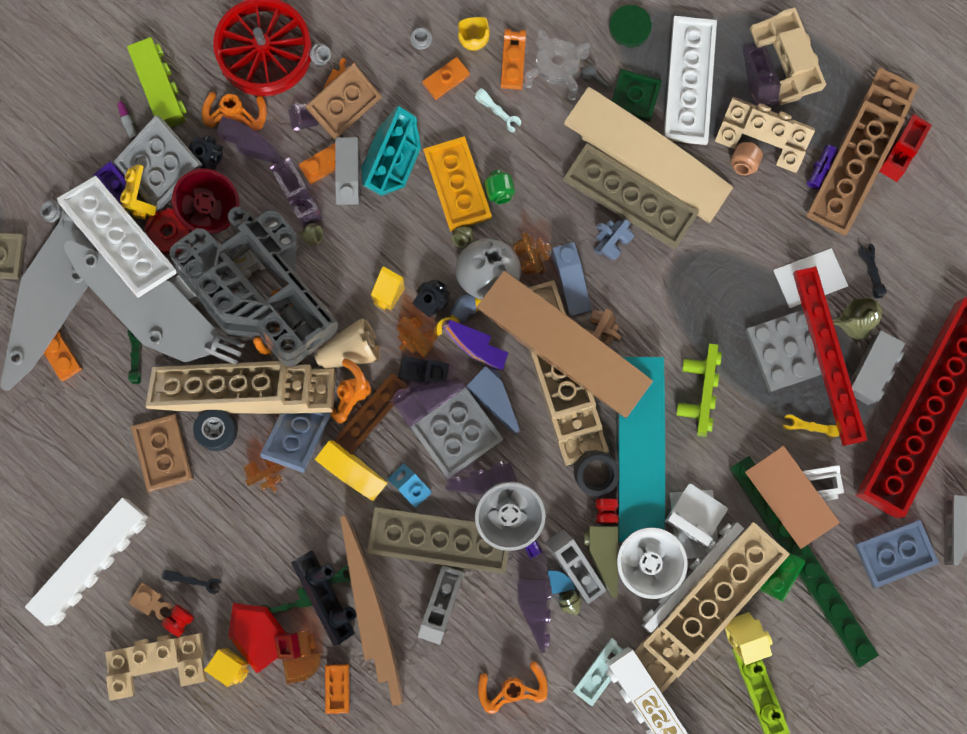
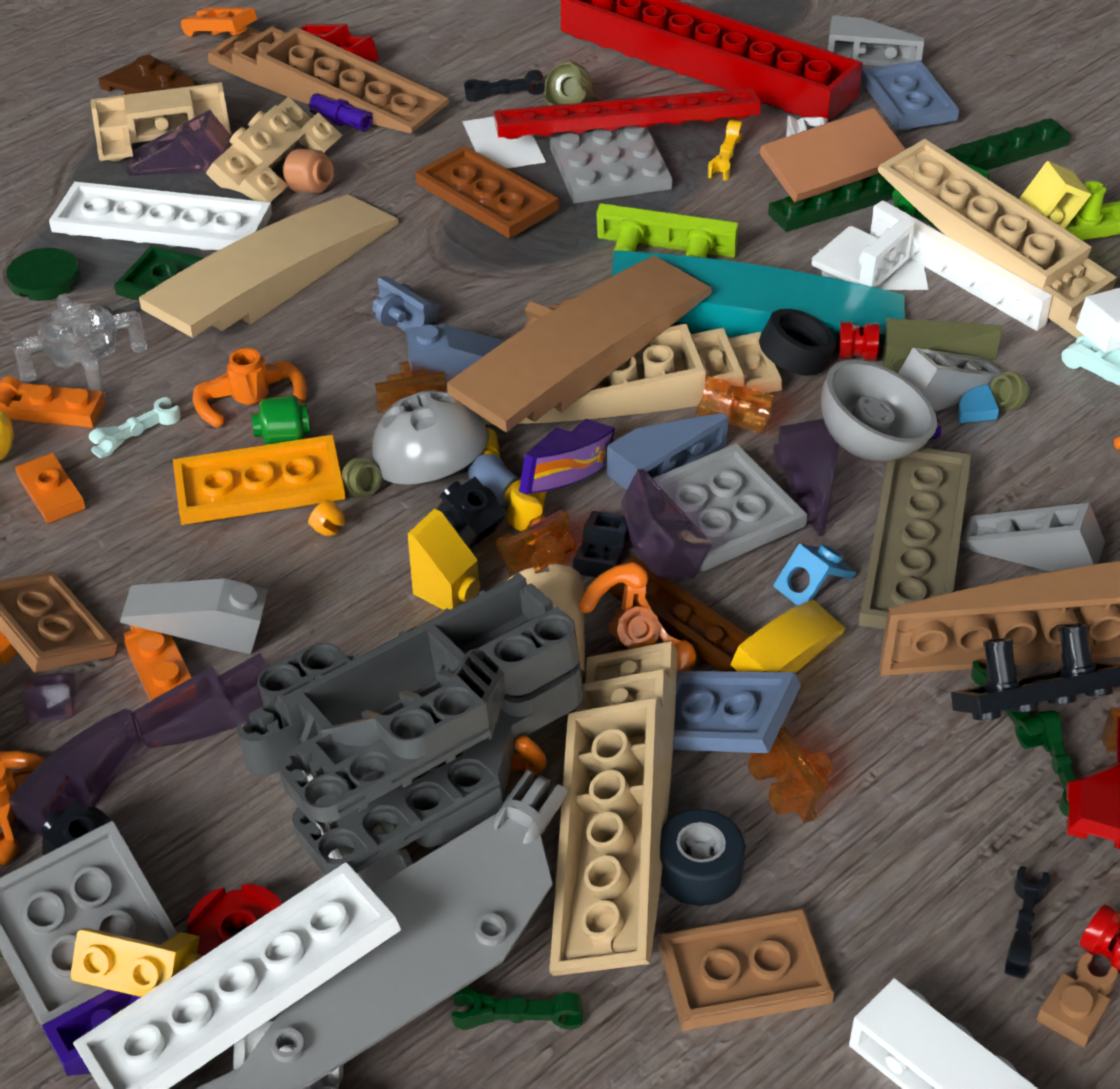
camera: 80 degrees left, 35 degrees down
dark red piece [172,169,240,235] -> none
teal wedge [361,106,421,196] -> none
clear purple slope [517,579,552,653] -> none
dark tan plate [563,143,699,250] -> none
white piece [617,528,687,599] -> none
light grey brick [850,330,905,405] -> none
none -> reddish brown wing [99,54,201,95]
none -> orange plate [181,7,258,37]
none -> orange piece [192,348,308,428]
none -> light orange hinge [308,500,345,537]
none -> dark orange plate [415,145,559,239]
none -> clear orange hips [695,376,776,435]

